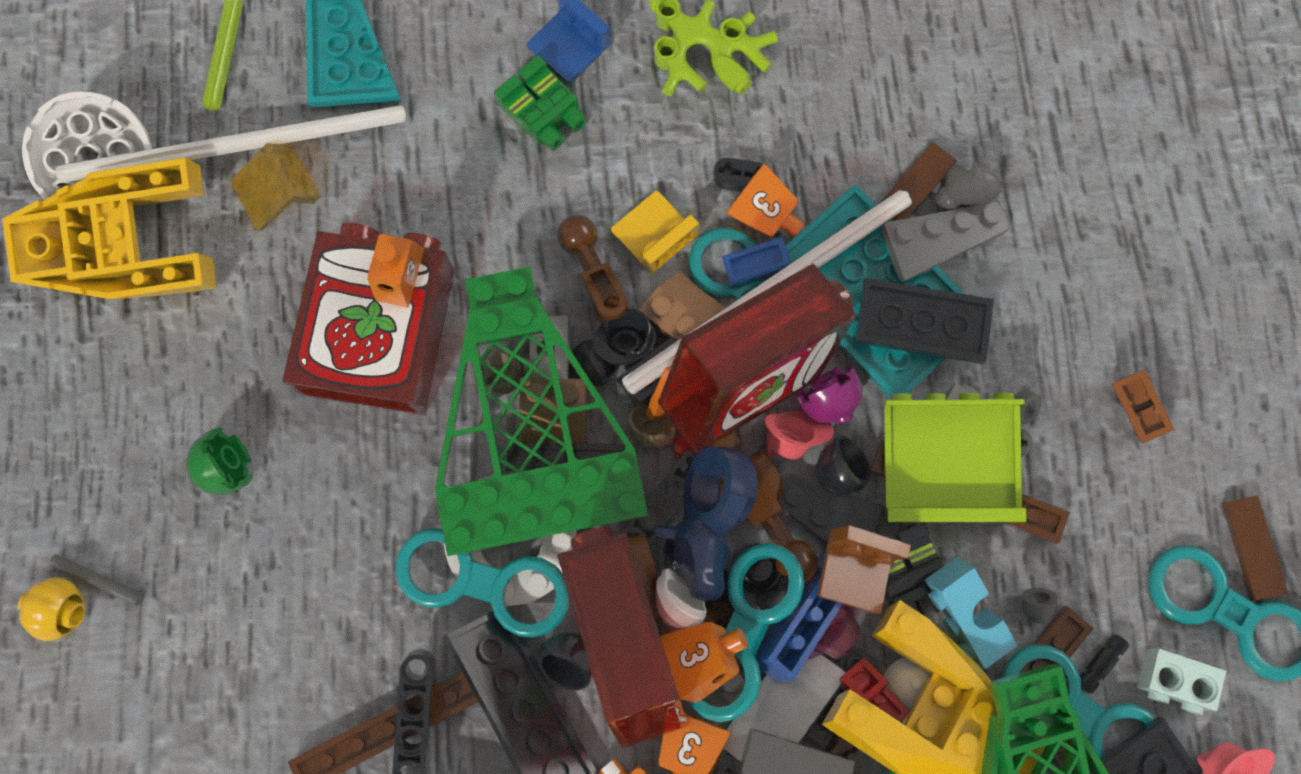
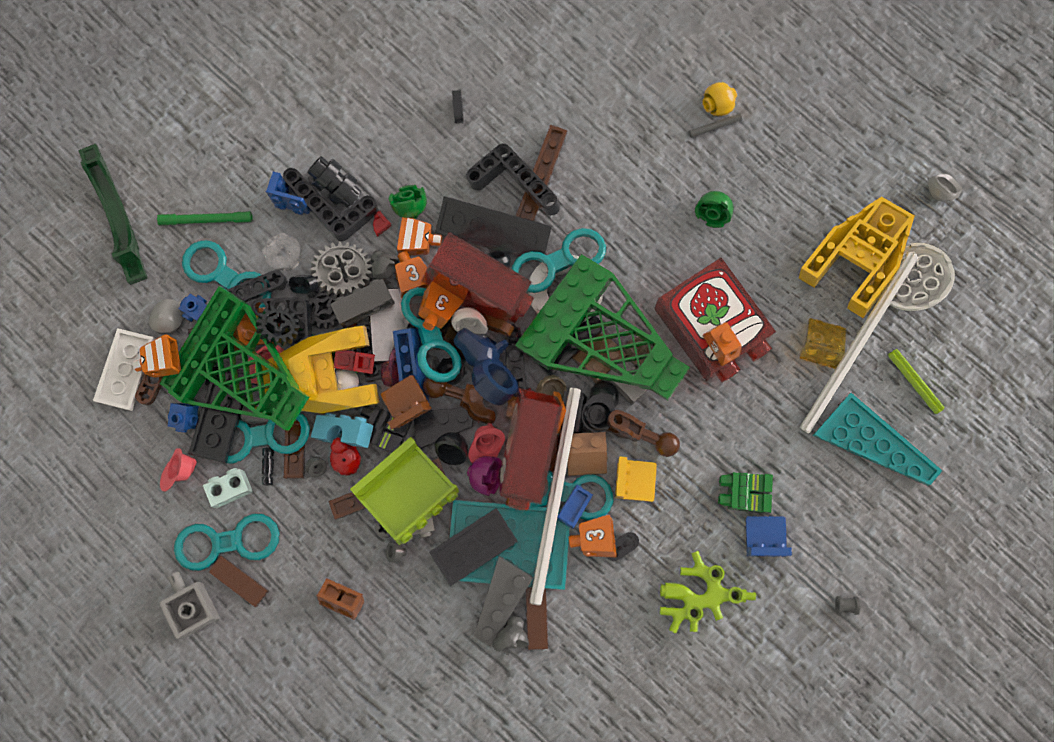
camera: 135 degrees right, 0 degrees up
none -> red piece [330,437,361,476]

